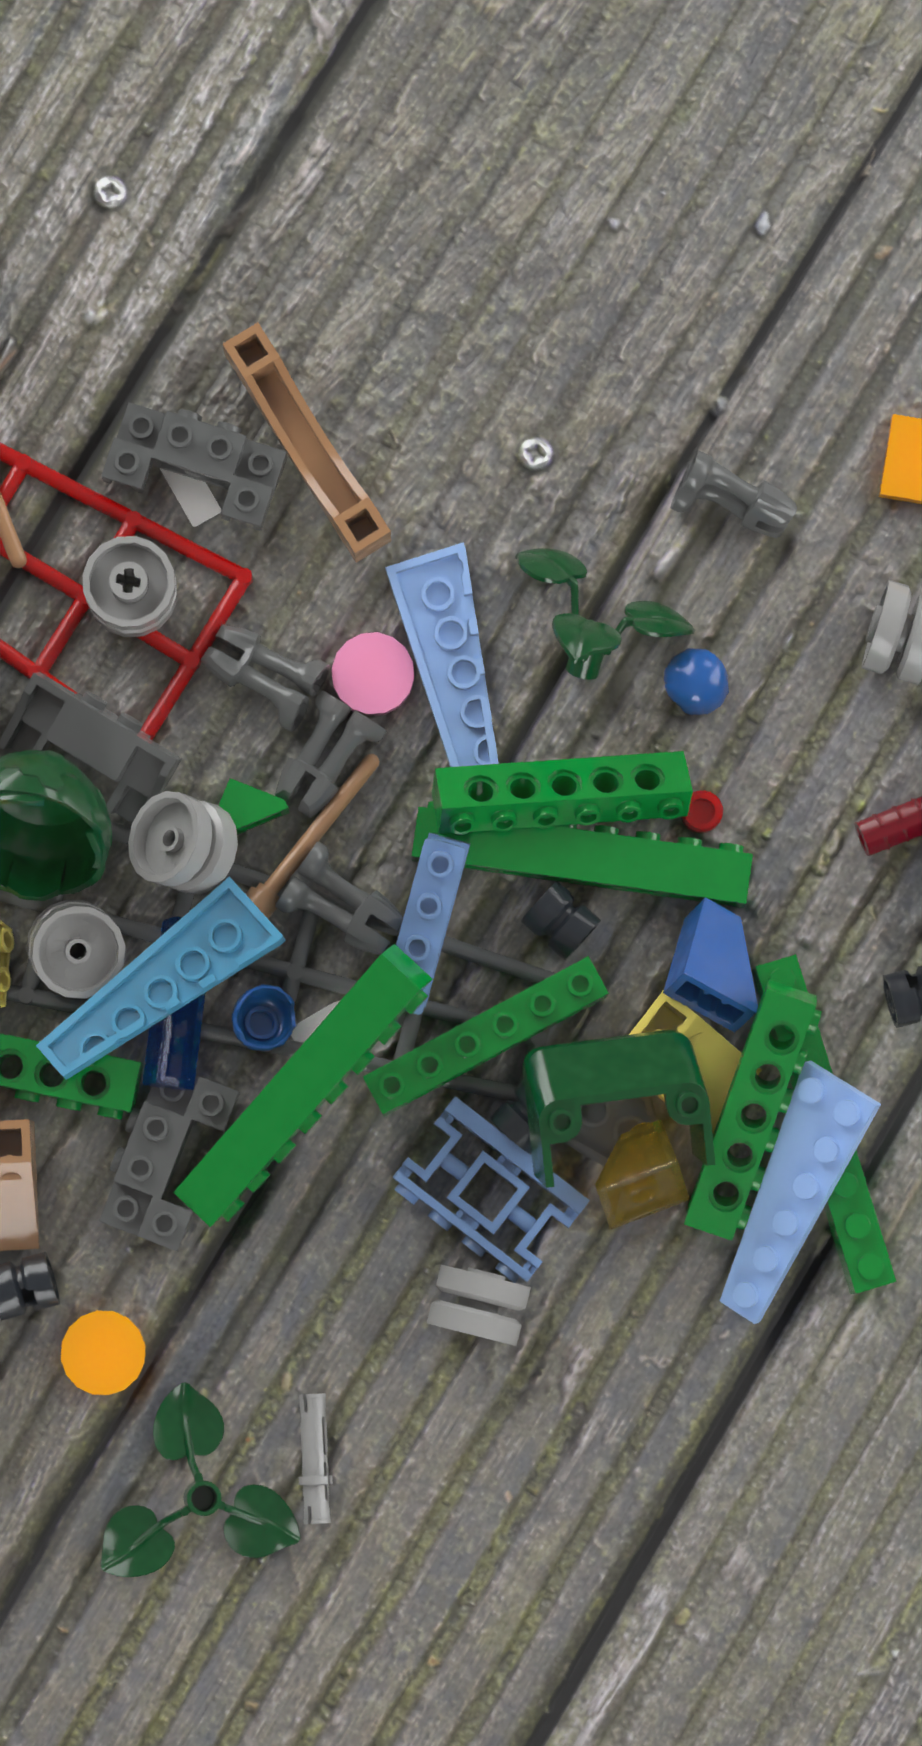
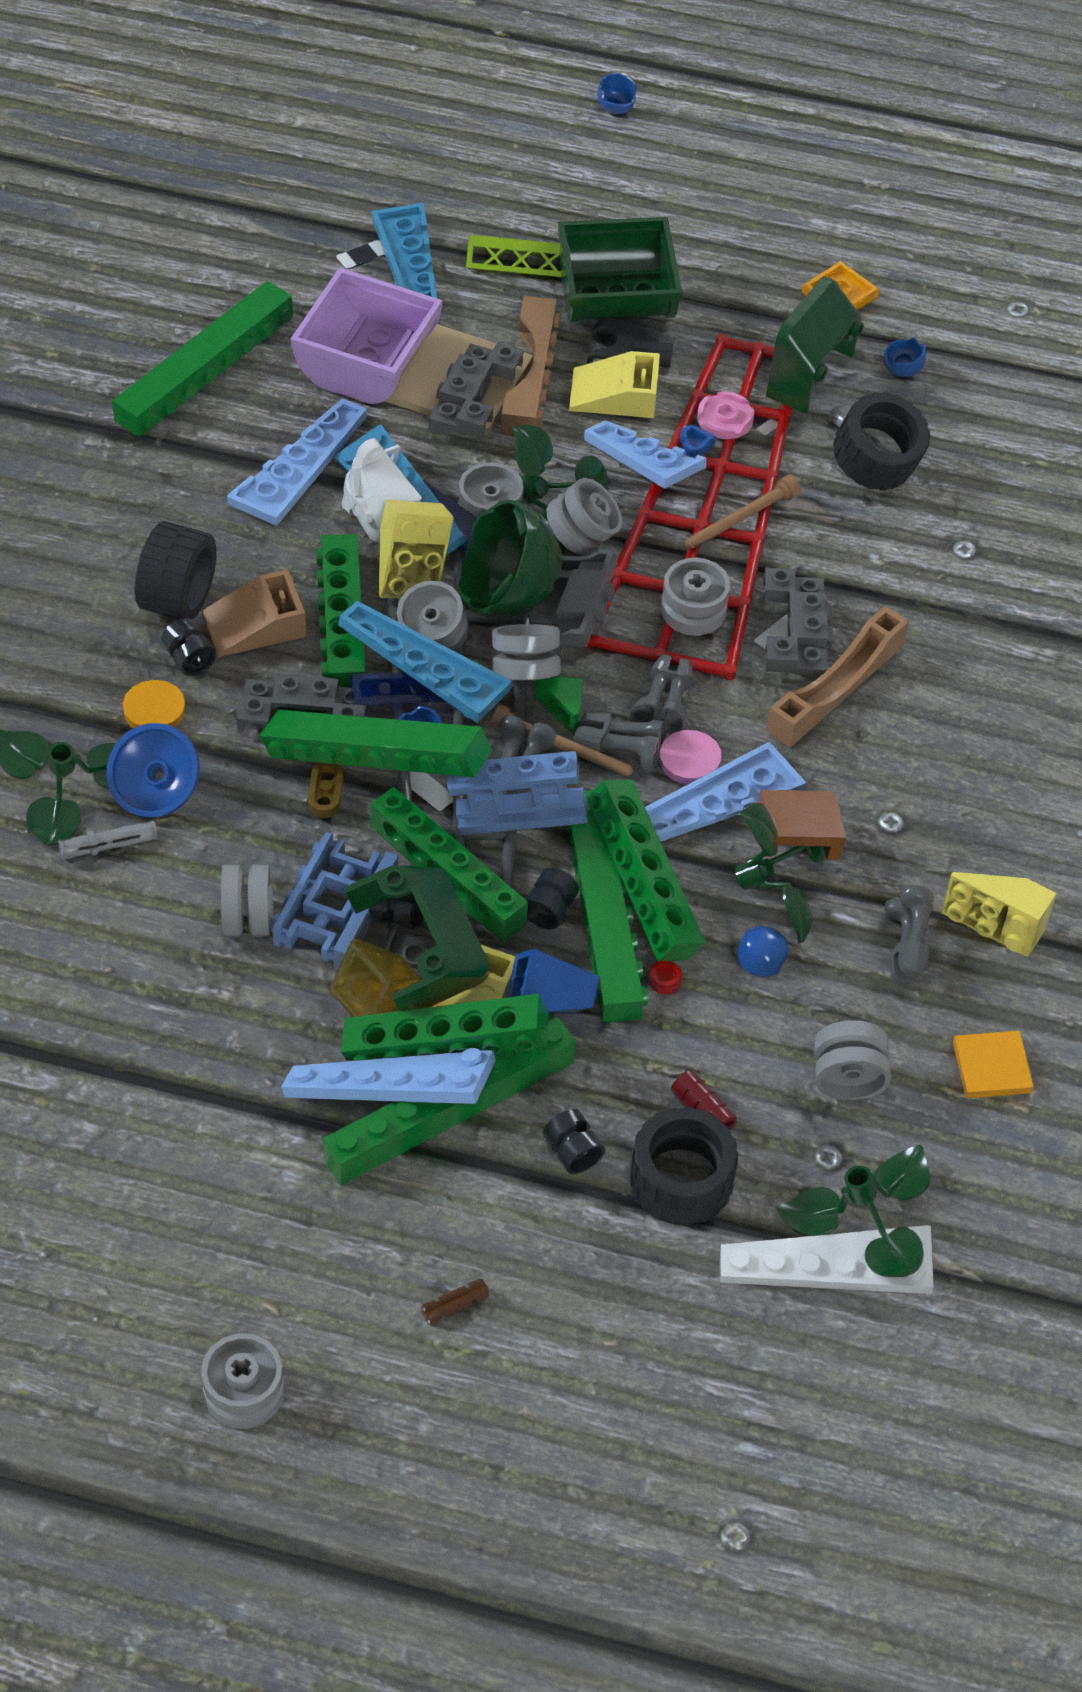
camera: 75 degrees right, 30 degrees down
none -> blue dish [106,723,200,818]
none -> pearl gold plate [308,763,344,818]
none -> dark orange panel [753,789,846,860]
none -> light yellow slope [941,872,1057,957]

